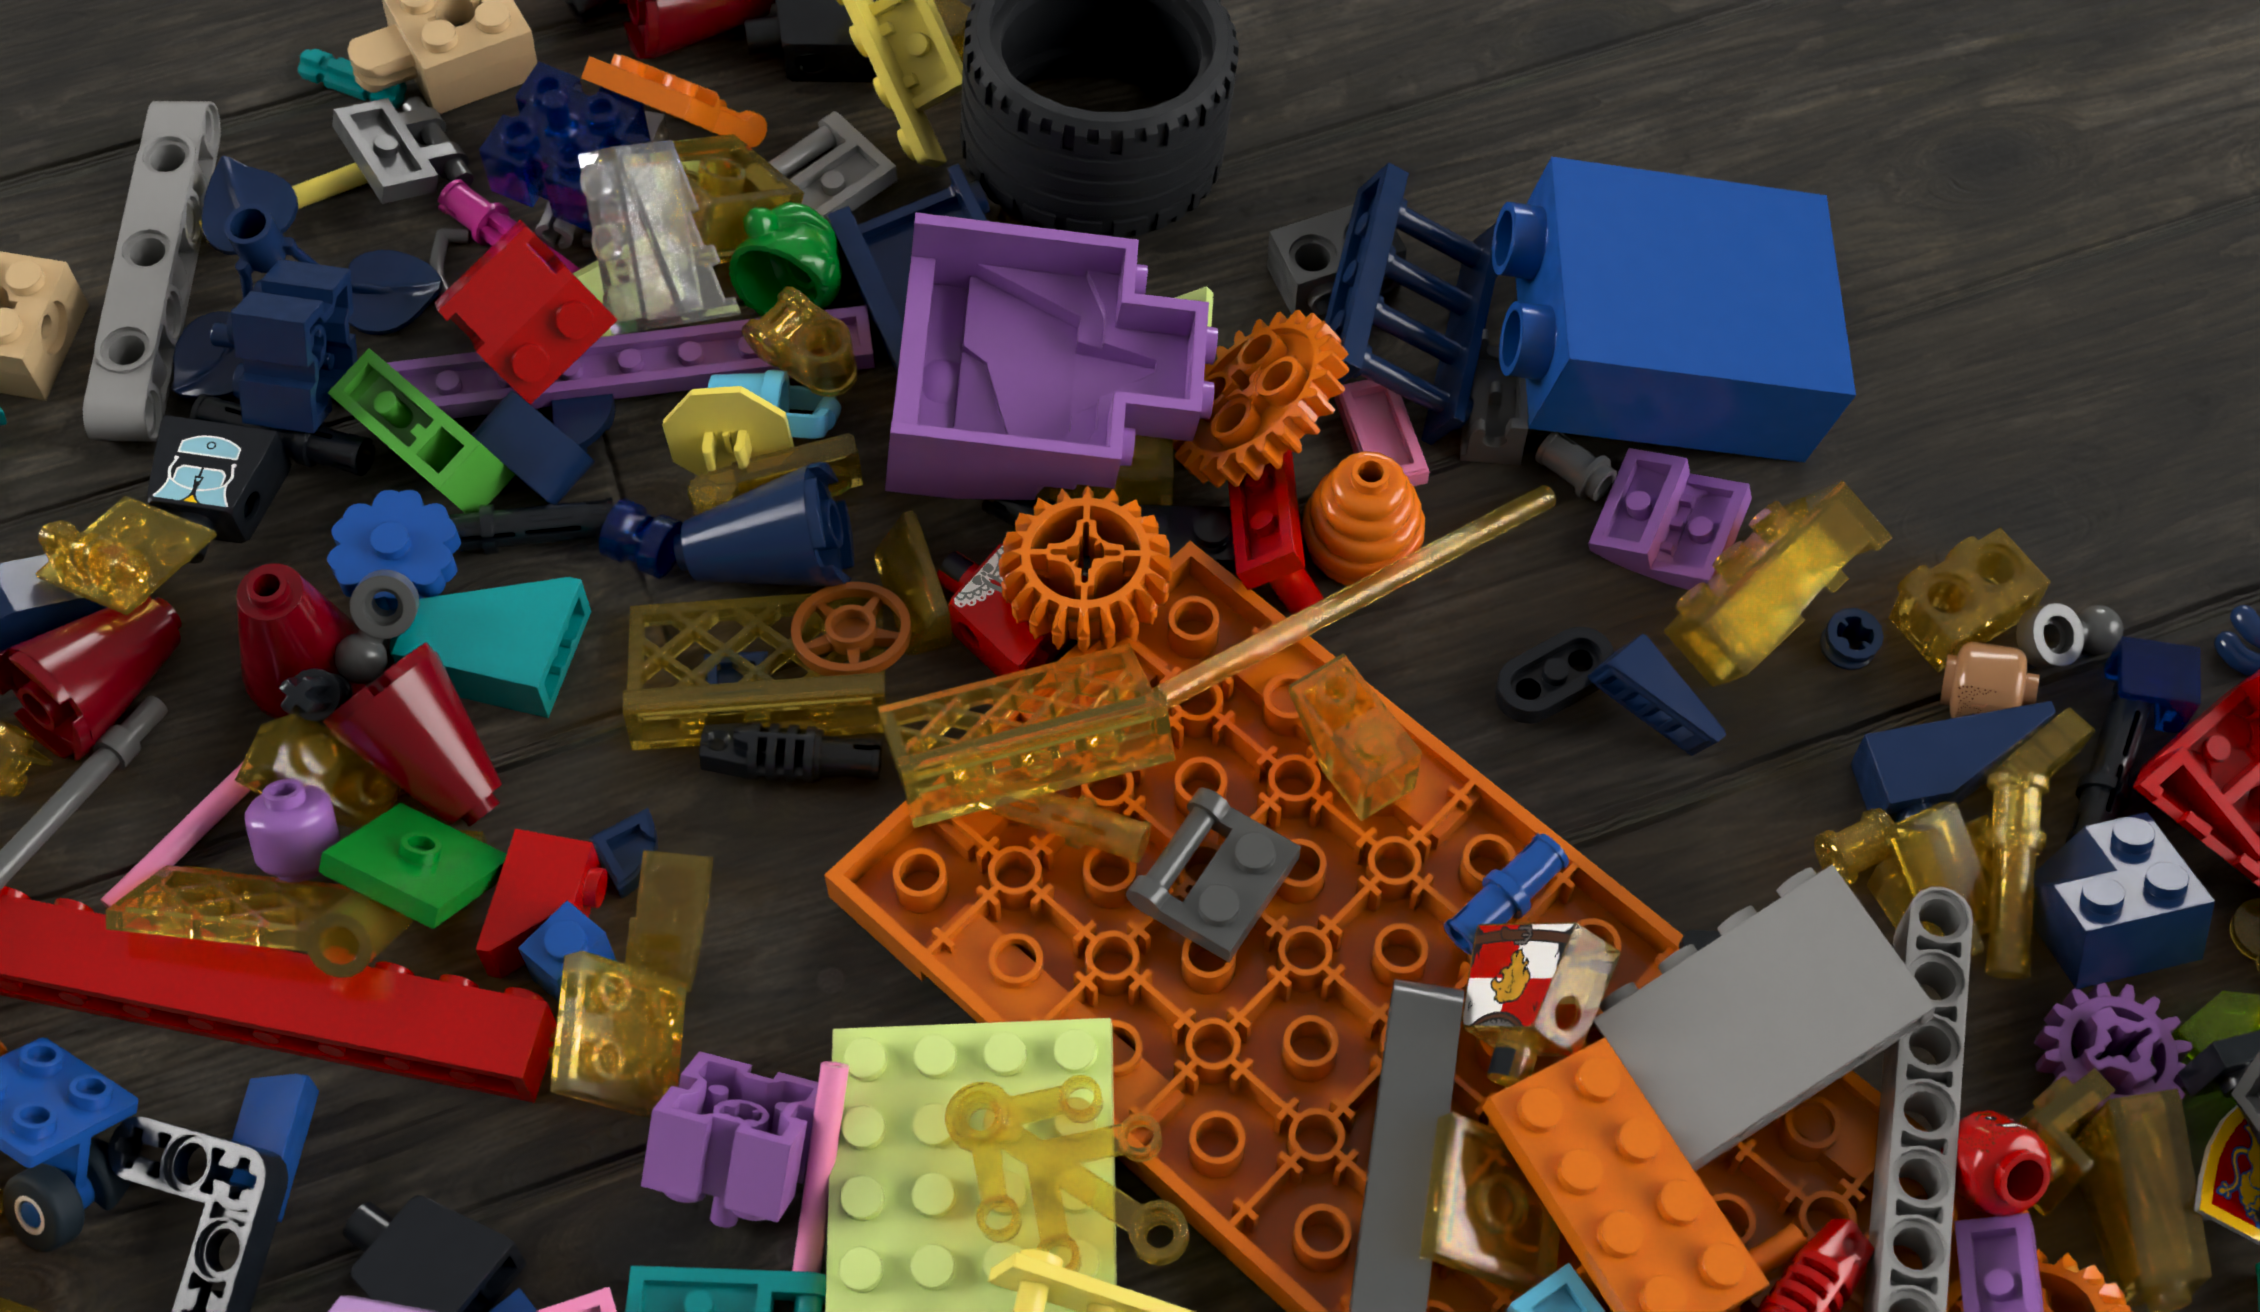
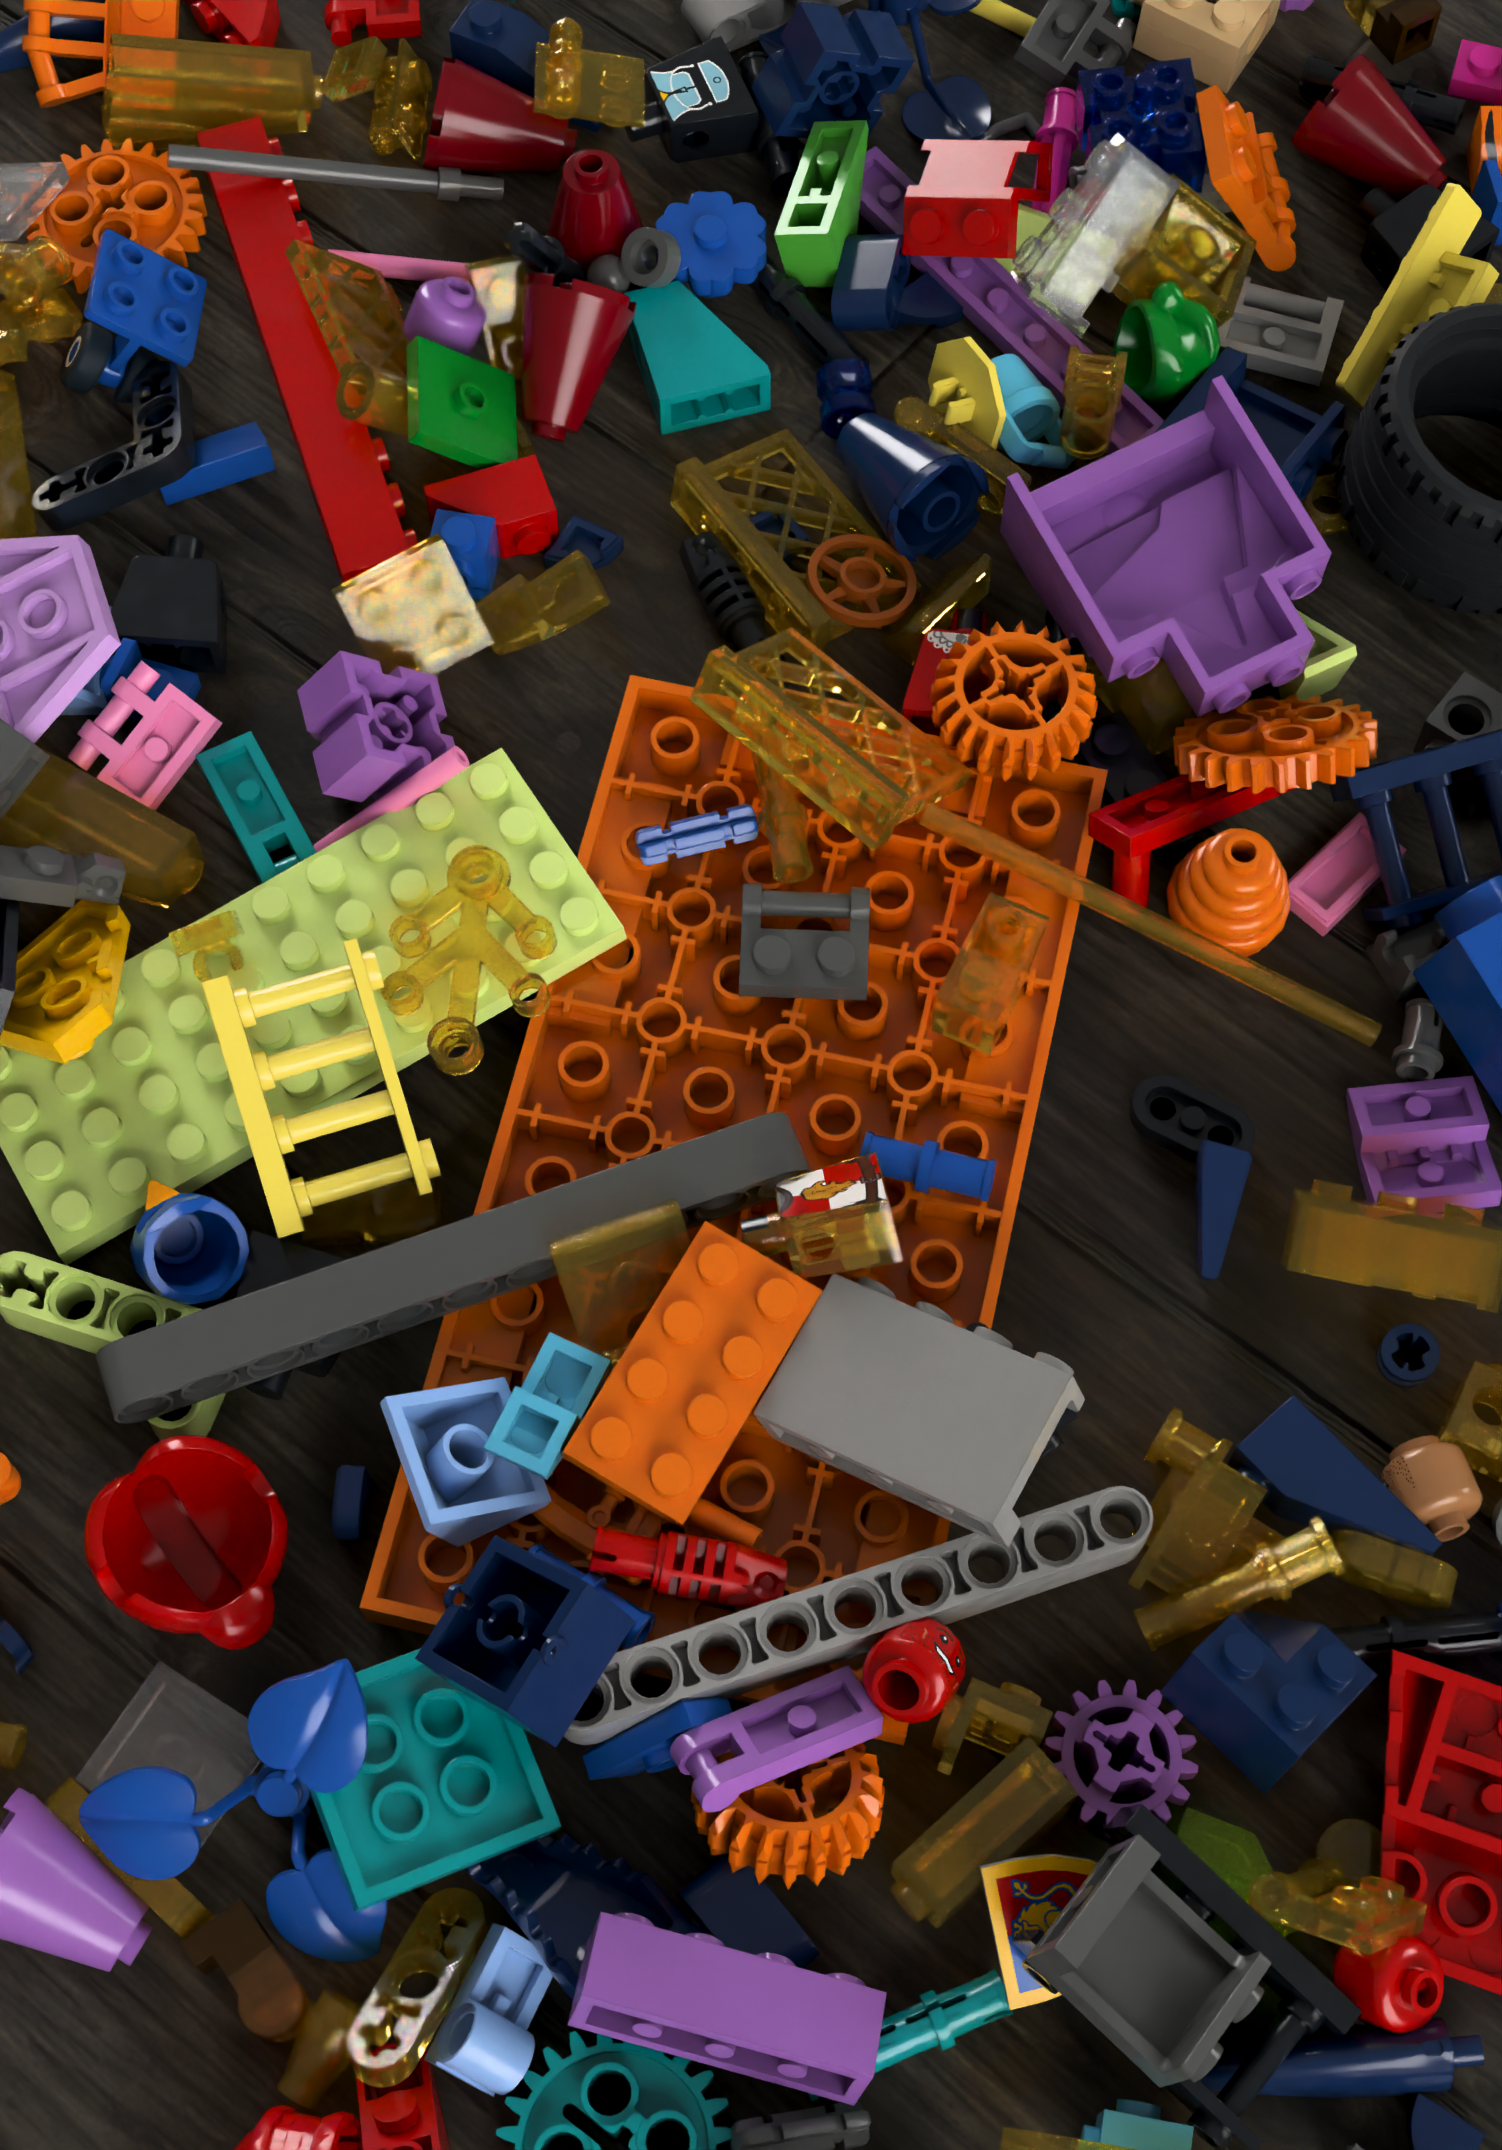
camera: 60 degrees right, 5 degrees up
none -> axle [635,804,759,866]

